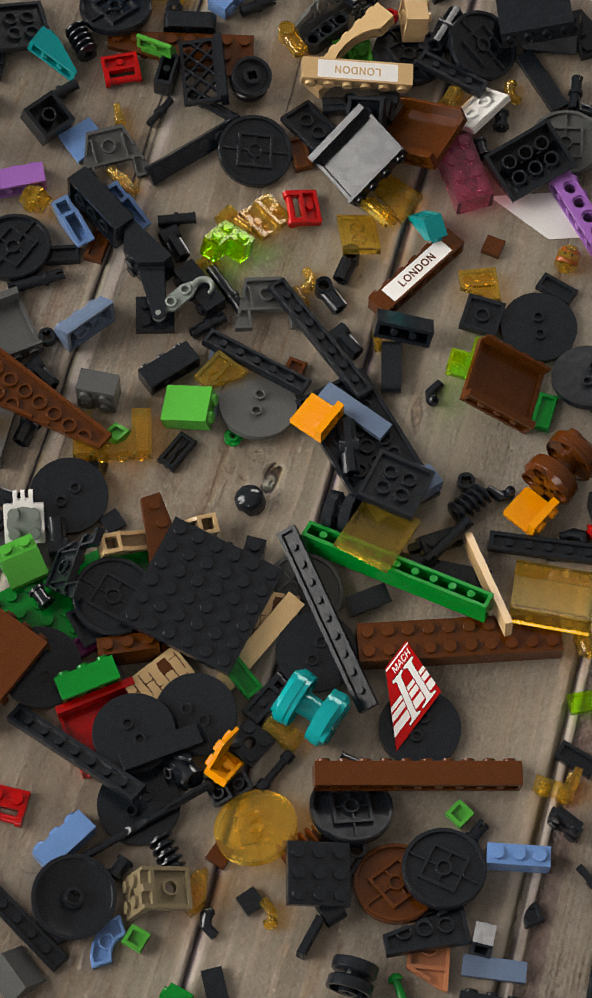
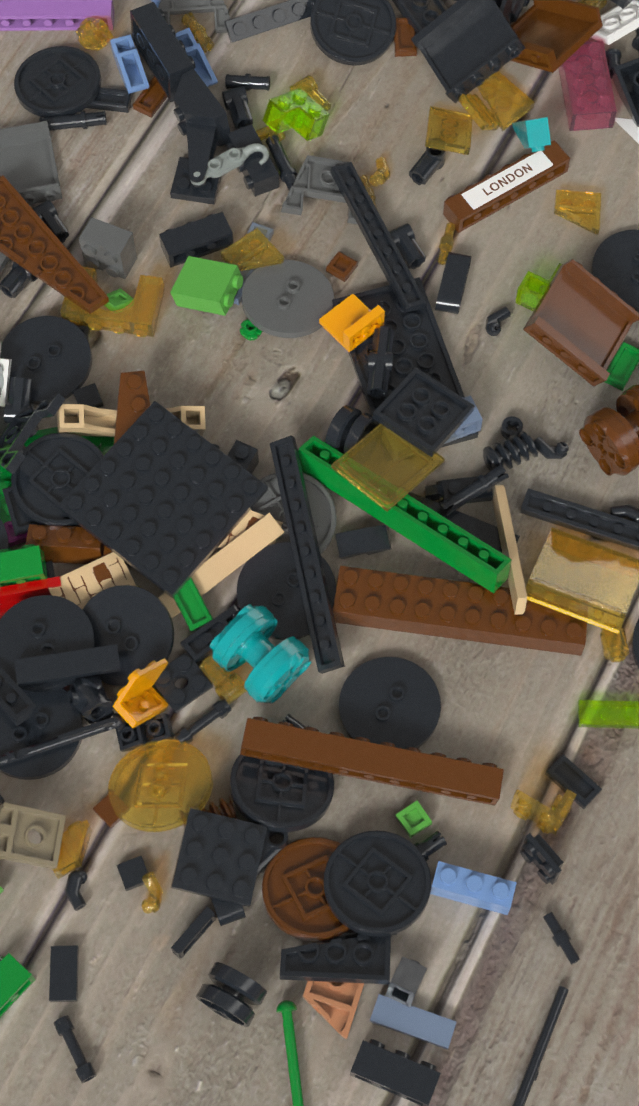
camera: 15 degrees right, 0 degrees up
black bush [38,327,56,347] -> none
sand blue slope [54,296,115,353] -> none
black piece [149,831,186,866] -> none
black tile [157,431,197,473] -> none
black pin [188,311,228,339] -> none
black tile [202,328,312,397] -> none
black hair [234,485,266,516] -> none
clear yellow slope [238,193,289,241] -> none
red plate [282,190,322,228] -> none
black piece [314,276,347,315] -> none
sand blue tile [318,381,392,441] -> none
black brick [373,308,434,348] -> none
sticker [385,641,441,751] -> none
black plate [458,293,506,336] -> none
reddish brown tile [481,234,506,259] -> none
light orange bracket [503,487,560,536] -> none
black tile [523,901,545,930] -> none

